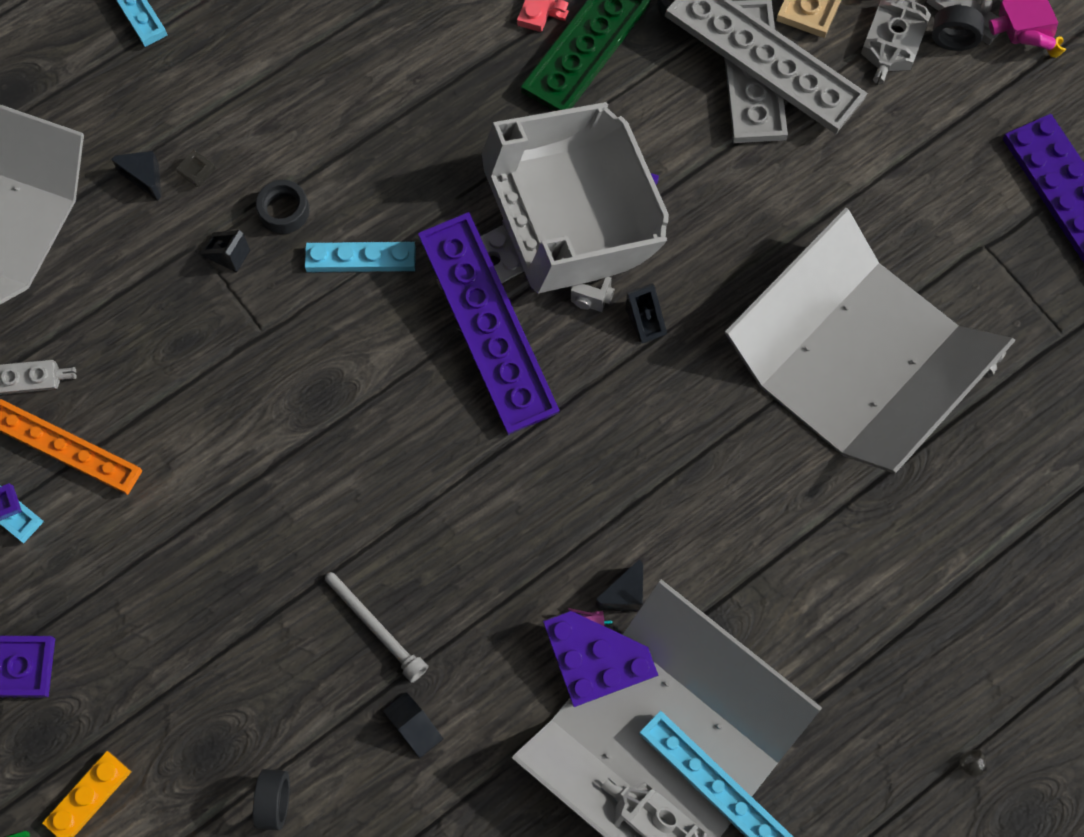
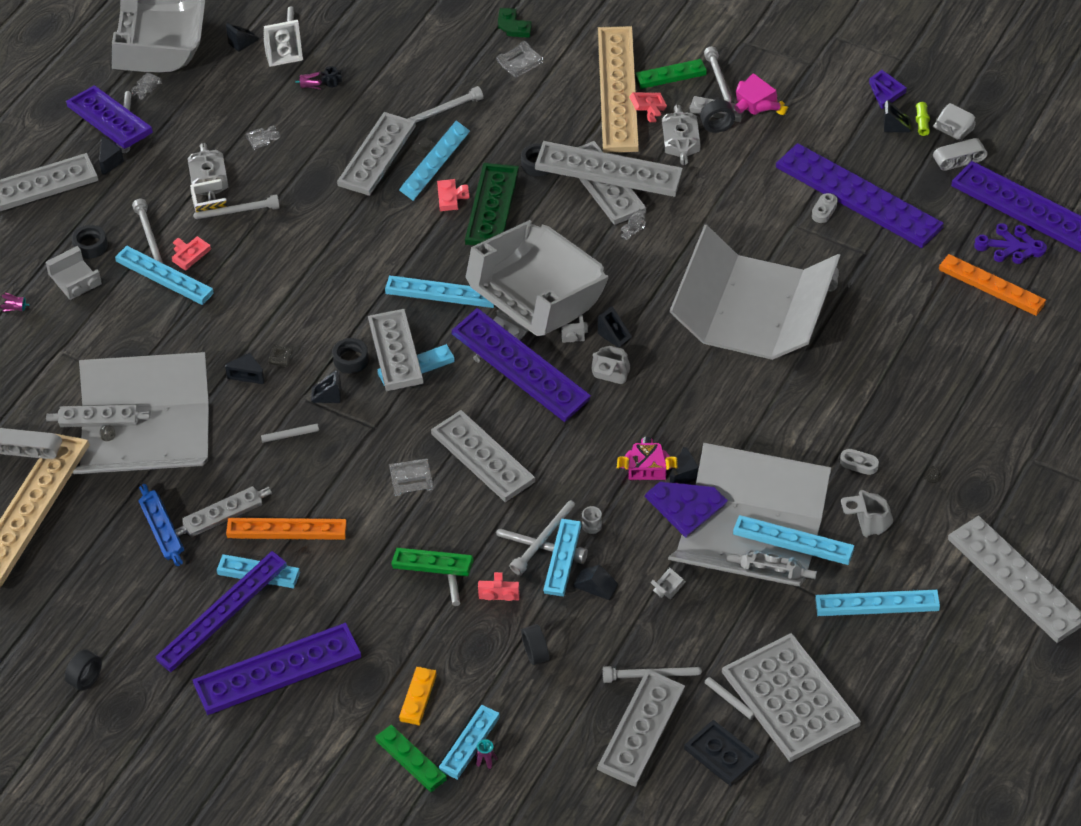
camera: 25 degrees left, 20 degrees down
none -> light grey bar [261,424,319,443]
none -> light grey plate [368,309,424,391]
none -> medium azure plate [385,275,495,308]
none -> clear plate [389,458,433,496]
none -> green plate [391,548,474,576]
none -> light grey plate [431,410,535,502]
none -> light grey bar [448,574,460,606]
none -> coral plate [478,572,519,601]
none -> light grey piece [509,500,575,576]
none -> medium azure plate [543,519,582,597]
none -> light grey wheel [582,506,602,534]
none -> light grey piece [592,346,630,384]
none -> dark pink torso [617,437,678,480]
none -> clear plate [621,209,646,240]
none -> light grey bracket [651,568,686,600]
none -> light grey plate [812,193,837,223]
none -> light grey plate [840,449,879,475]
none -> light grey piece [841,490,893,537]

